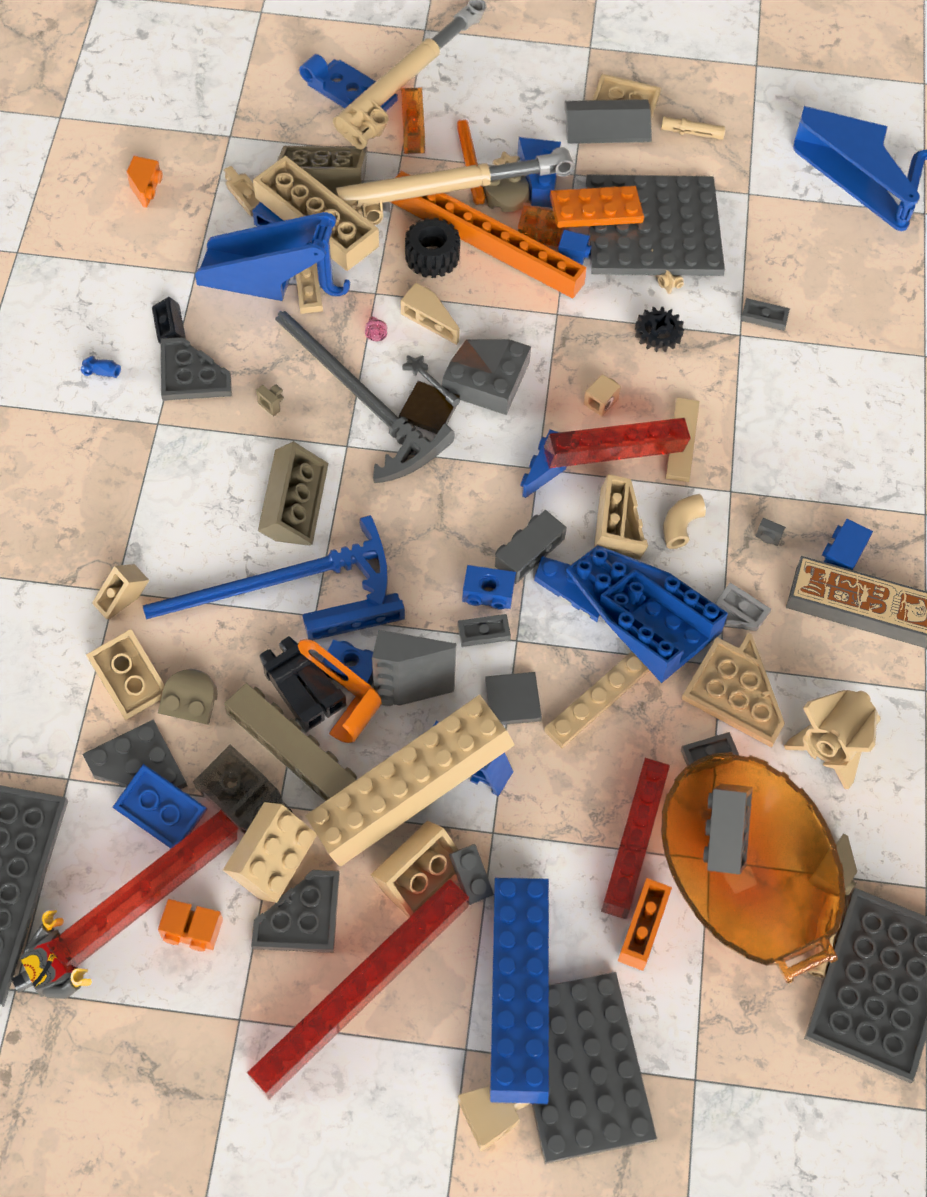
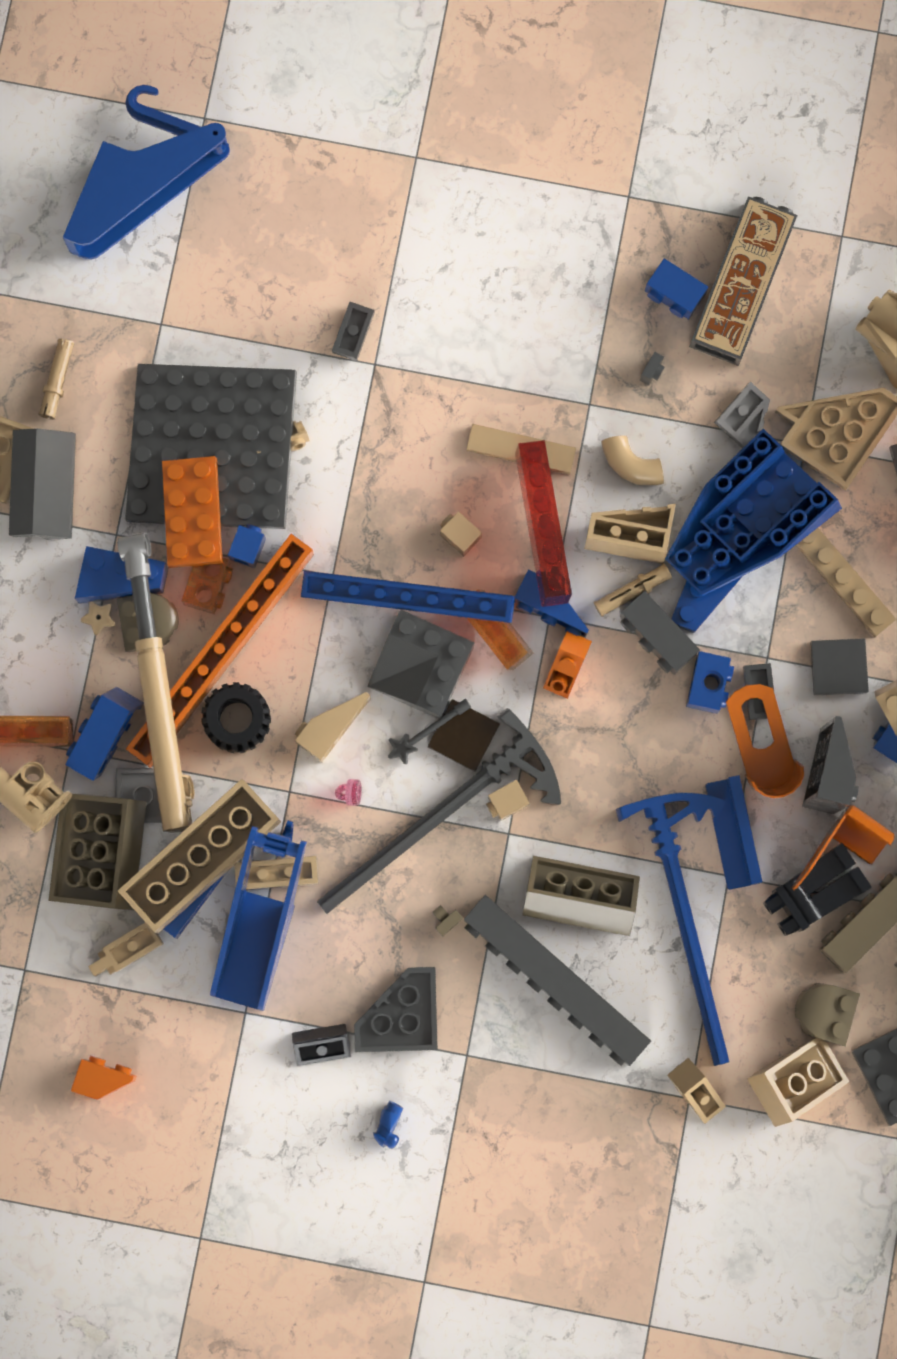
camera: 85 degrees left, 20 degrees up
blue brick [321,639,373,686] -> none
orange axle [457,119,485,205] -> none
black gear [635,307,684,352] -> none
none -> blue wedge [65,687,144,781]
none -> blue tile [301,571,515,623]
none -> dark grey brick [463,895,651,1066]
none -> clear orange brick [467,589,534,670]
none -> tan brick [486,780,530,821]
none -> orange slope [543,631,592,699]
none -> tan pin [594,563,672,617]
none -> orange piece [726,684,804,798]

